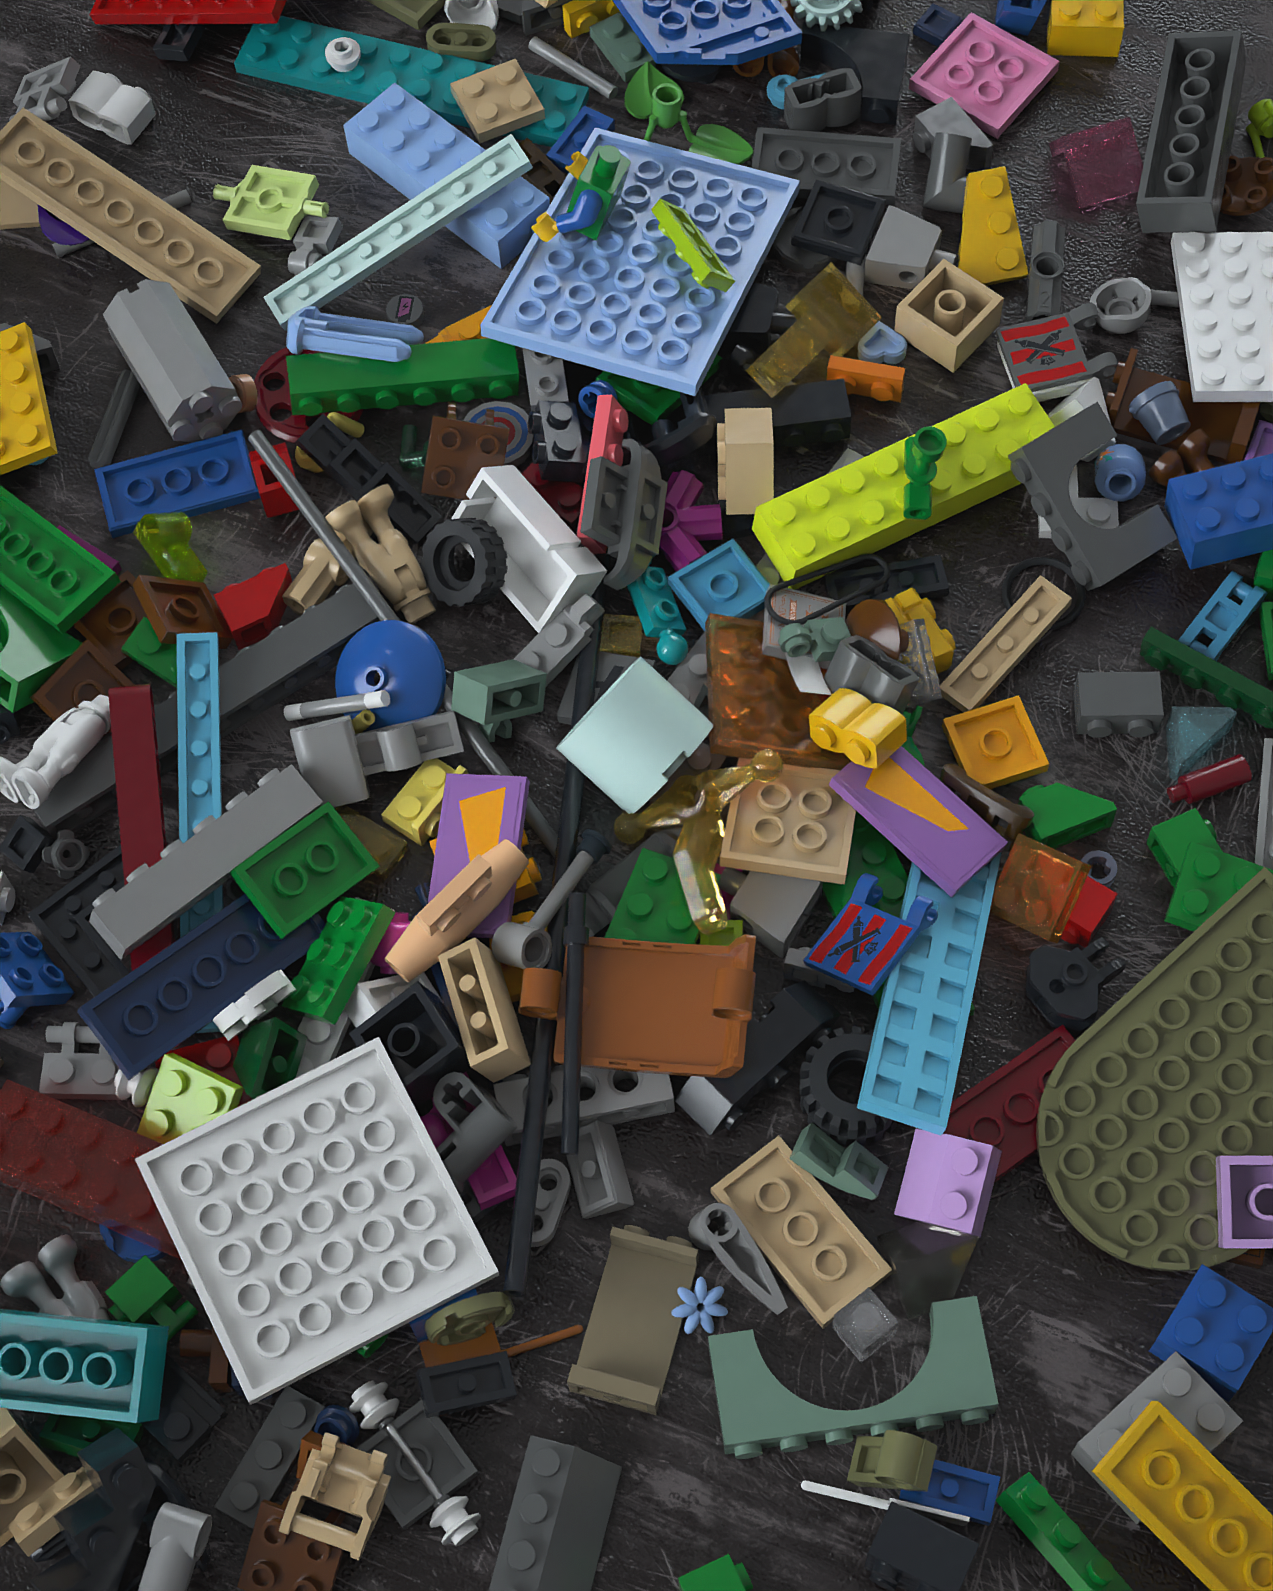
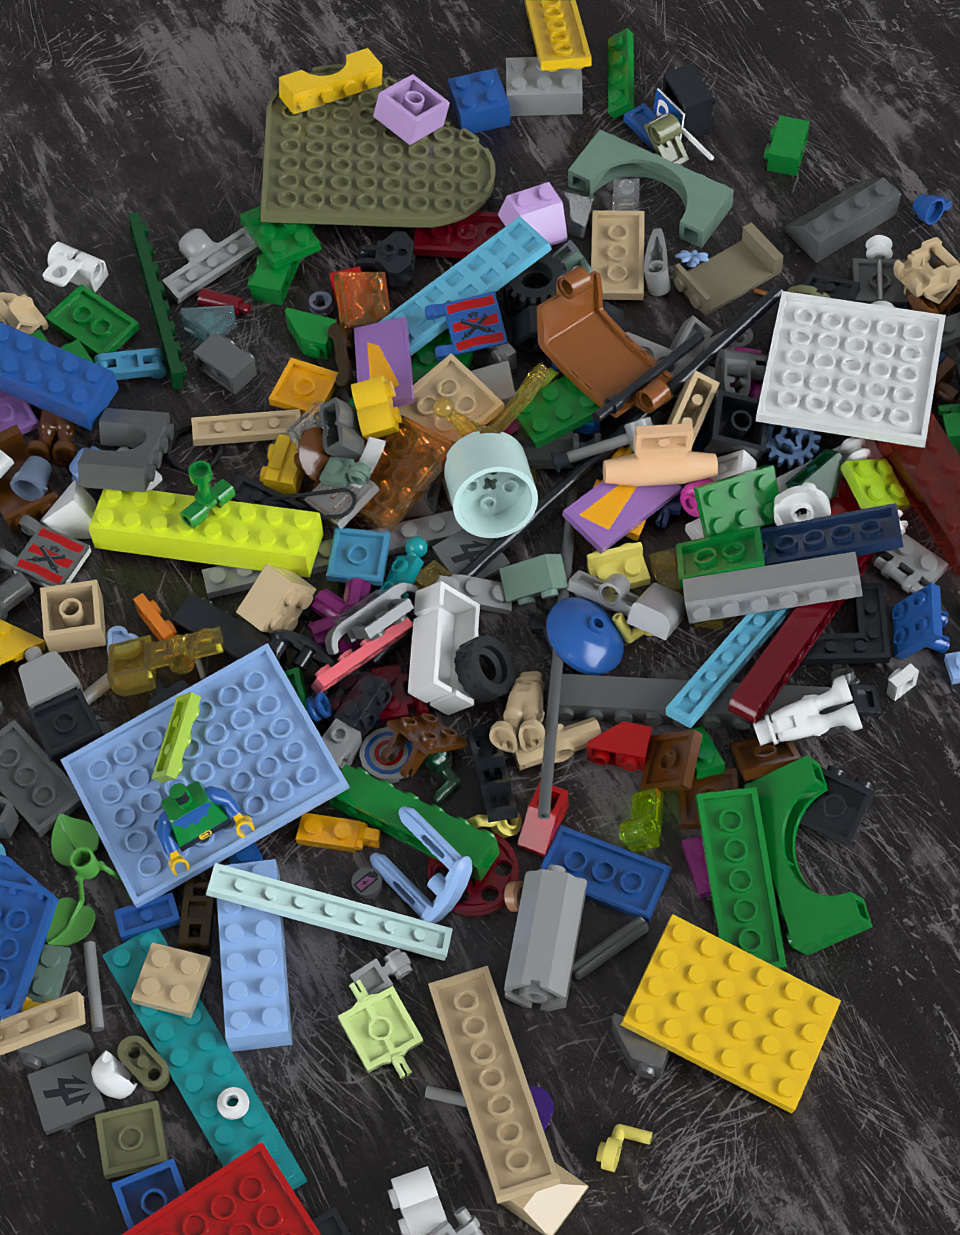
camera: 140 degrees left, 5 degrees down
light grey bar [284,690,390,721] -> none

